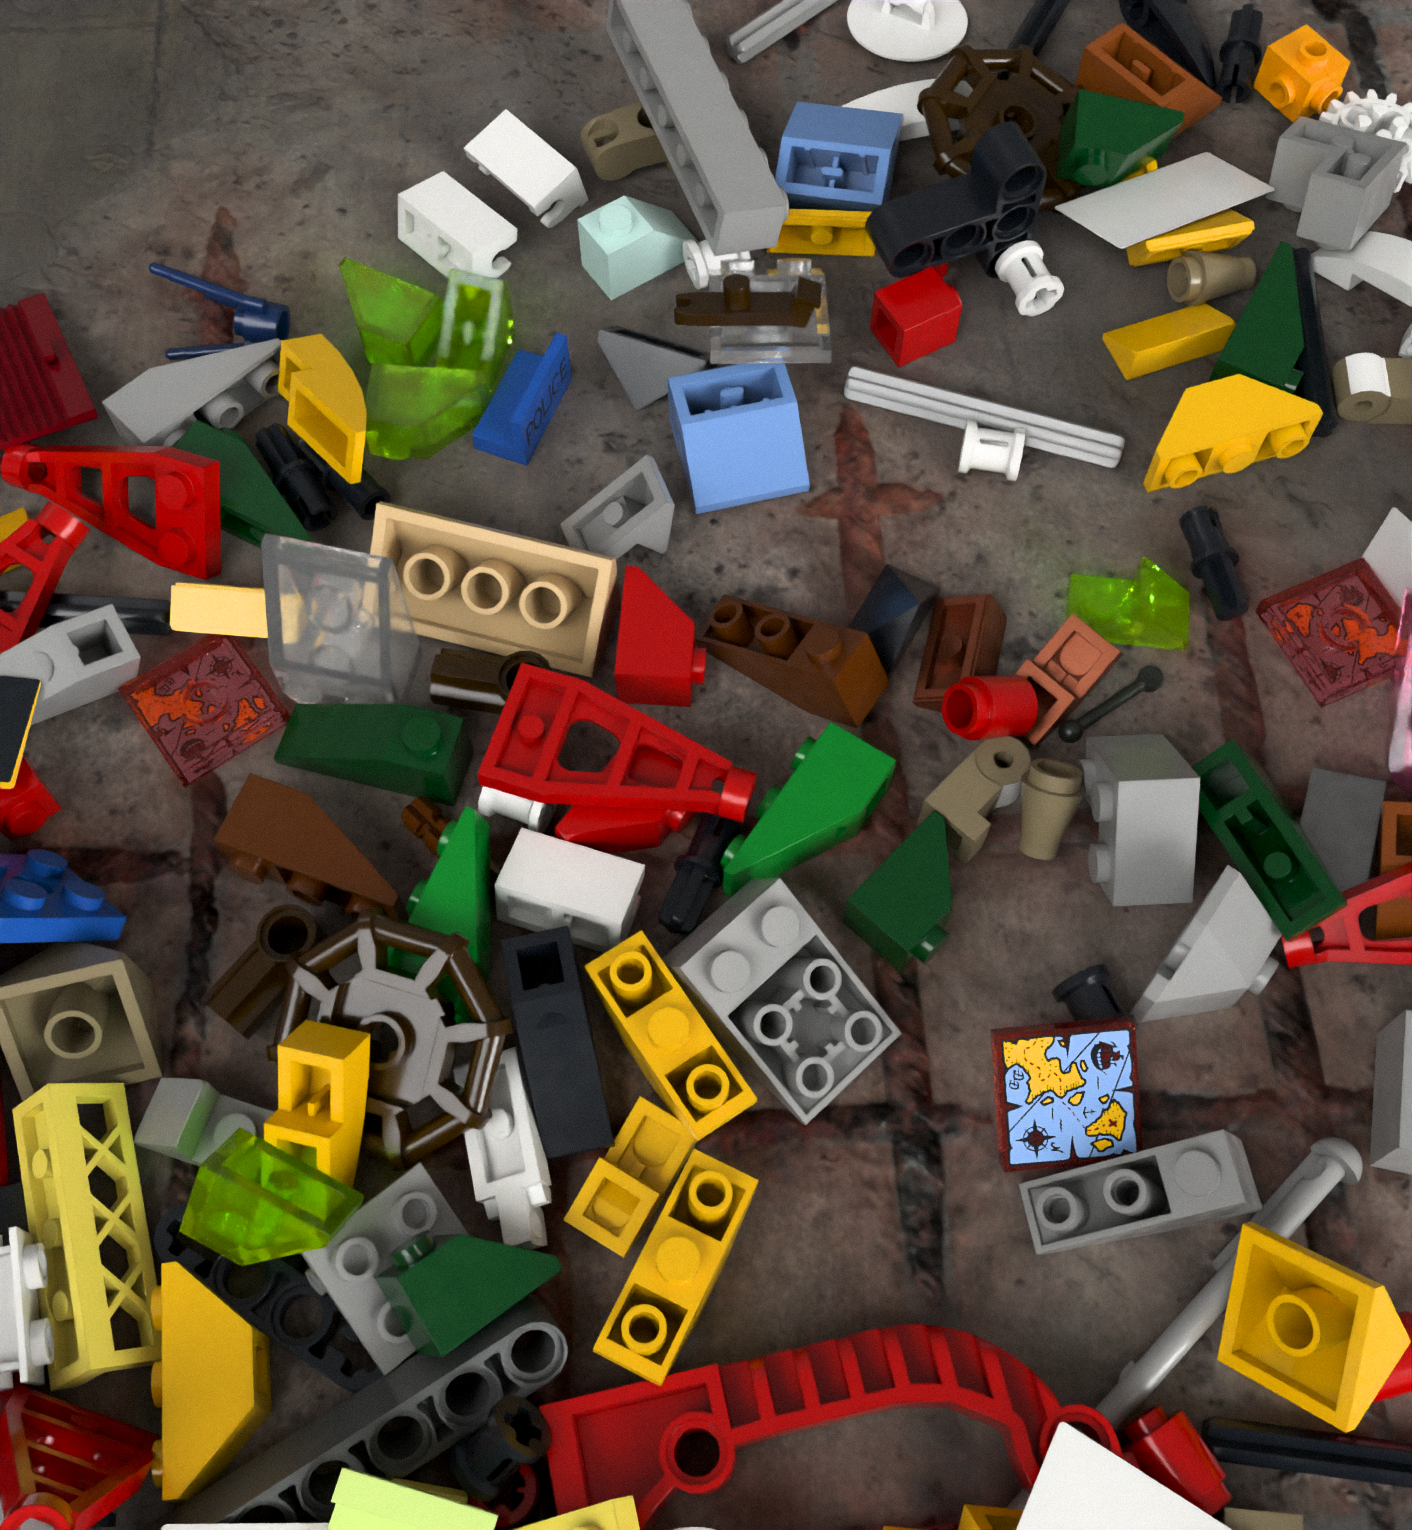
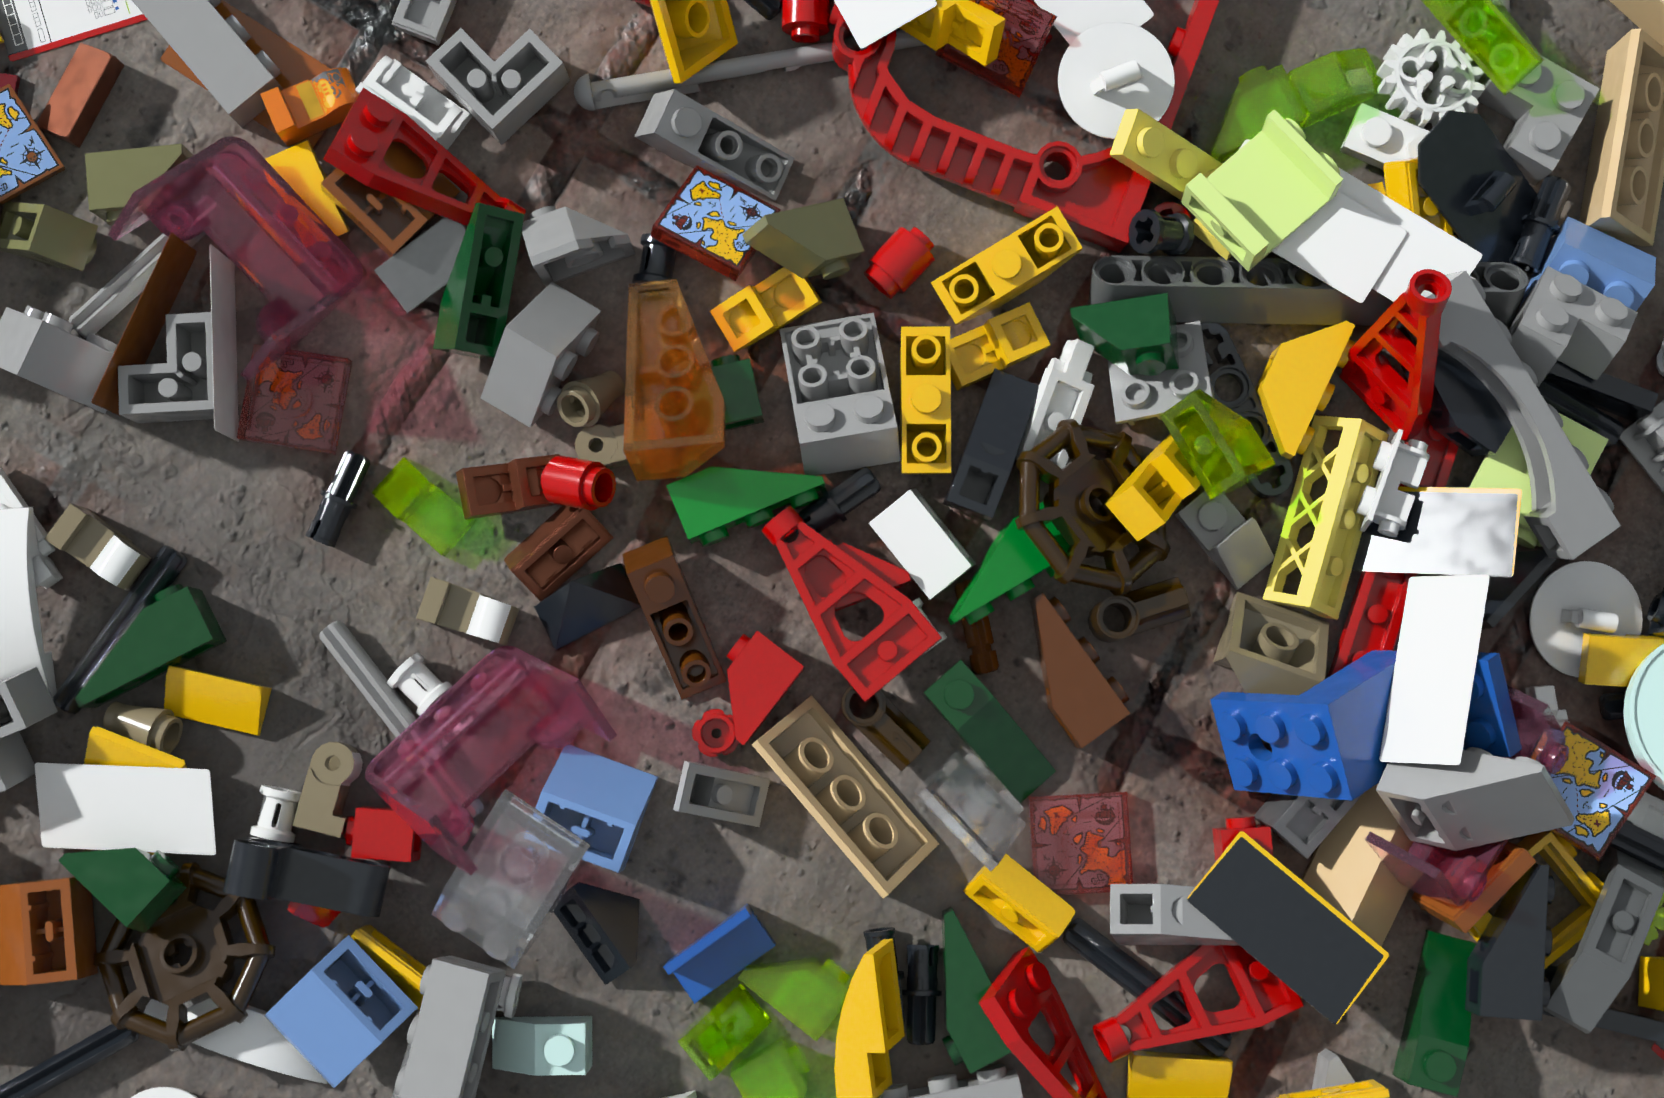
camera: 145 degrees left, 20 degrees up
dark brown piece [674,274,822,328] -> none
pearl dark grey hinge [1058,665,1163,744] -> none
yellow slope [1143,374,1323,493] -> none
none -> dark tan leg [292,742,363,838]
none -> clear pink windscreen [365,646,617,876]
none -> dark tan leg [416,577,520,646]
none -> clear orange wedge [623,279,725,481]
none -> red plate [692,709,739,757]
none -> yellow slope [710,267,823,352]
none -> olive slope [742,198,864,280]
none -> red brick [864,227,935,299]

